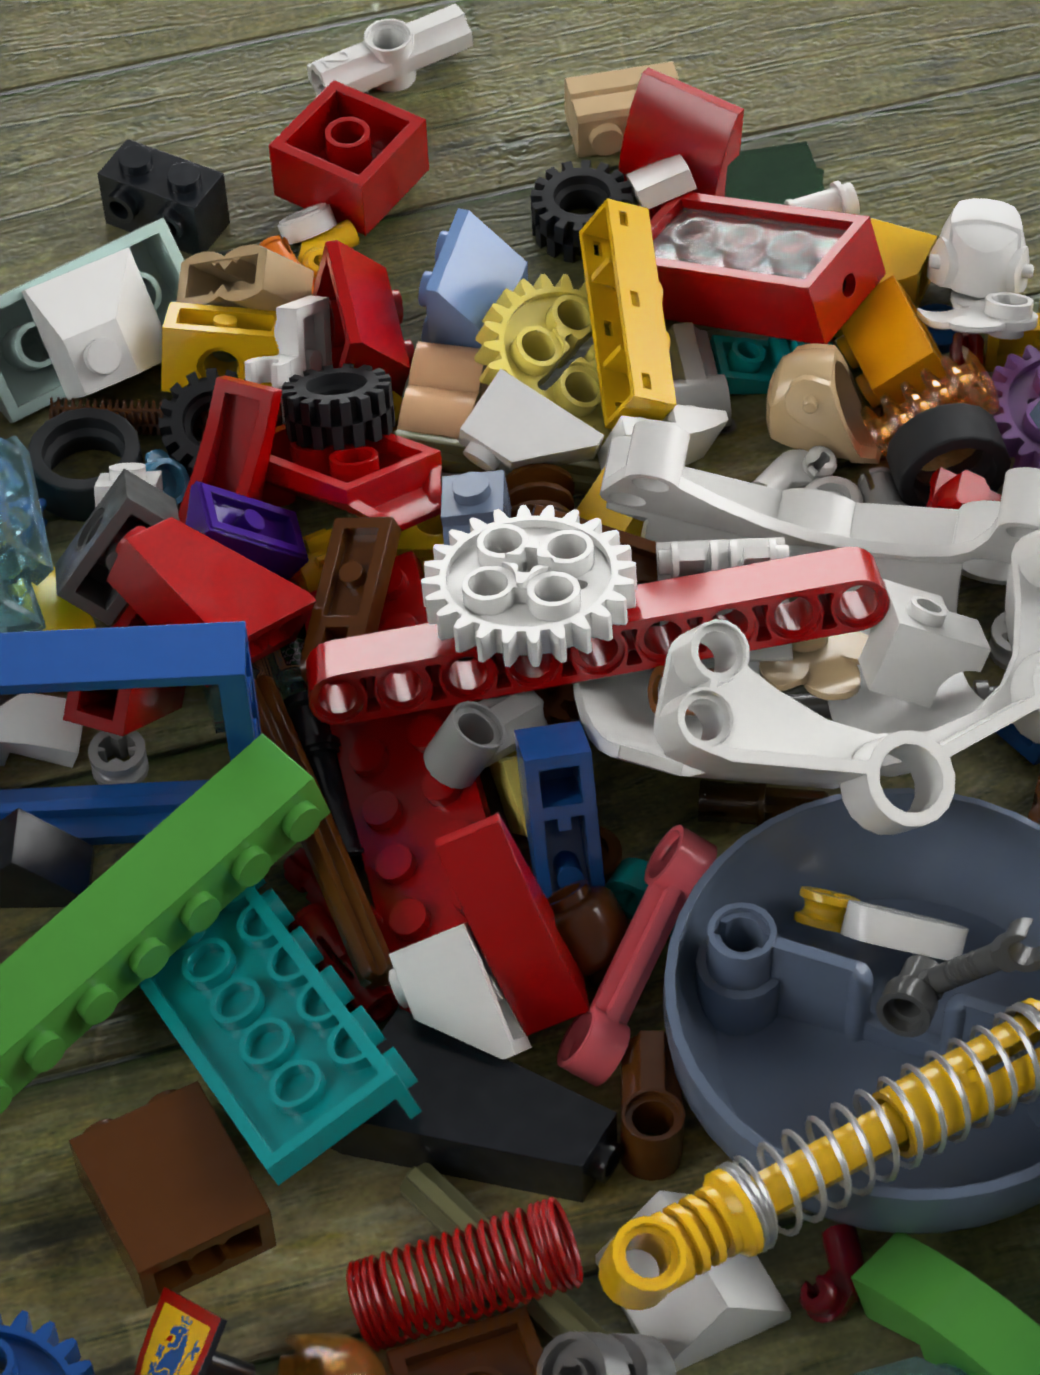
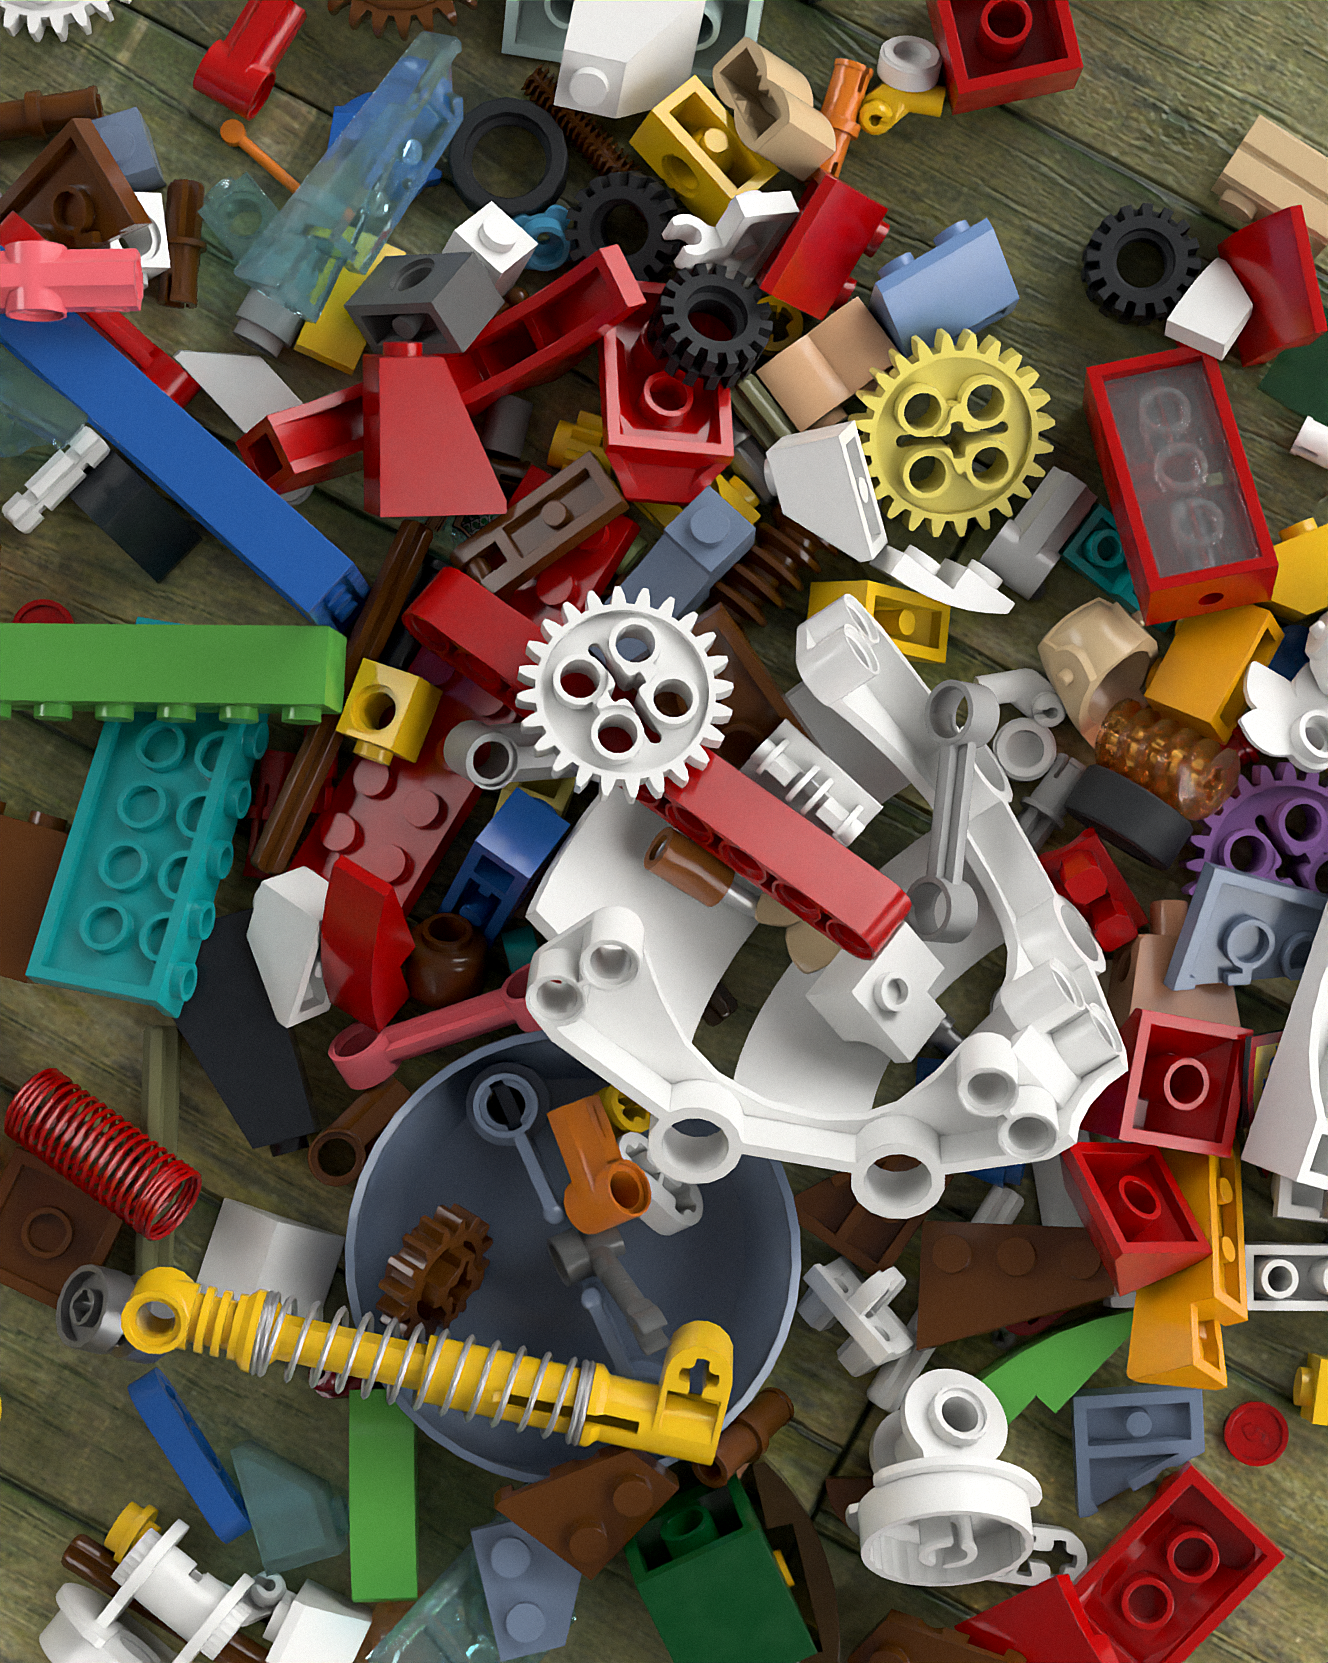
camera: 40 degrees right, 35 degrees up
dark purple slope [186,481,309,580] -> none
yellow piece [579,198,677,429] -> none
none -> yellow brick [336,658,443,766]
none -> reddish brown gear [376,1203,493,1342]
none -> orange piece [546,1094,652,1235]
none -> light grey piece [904,680,1000,944]

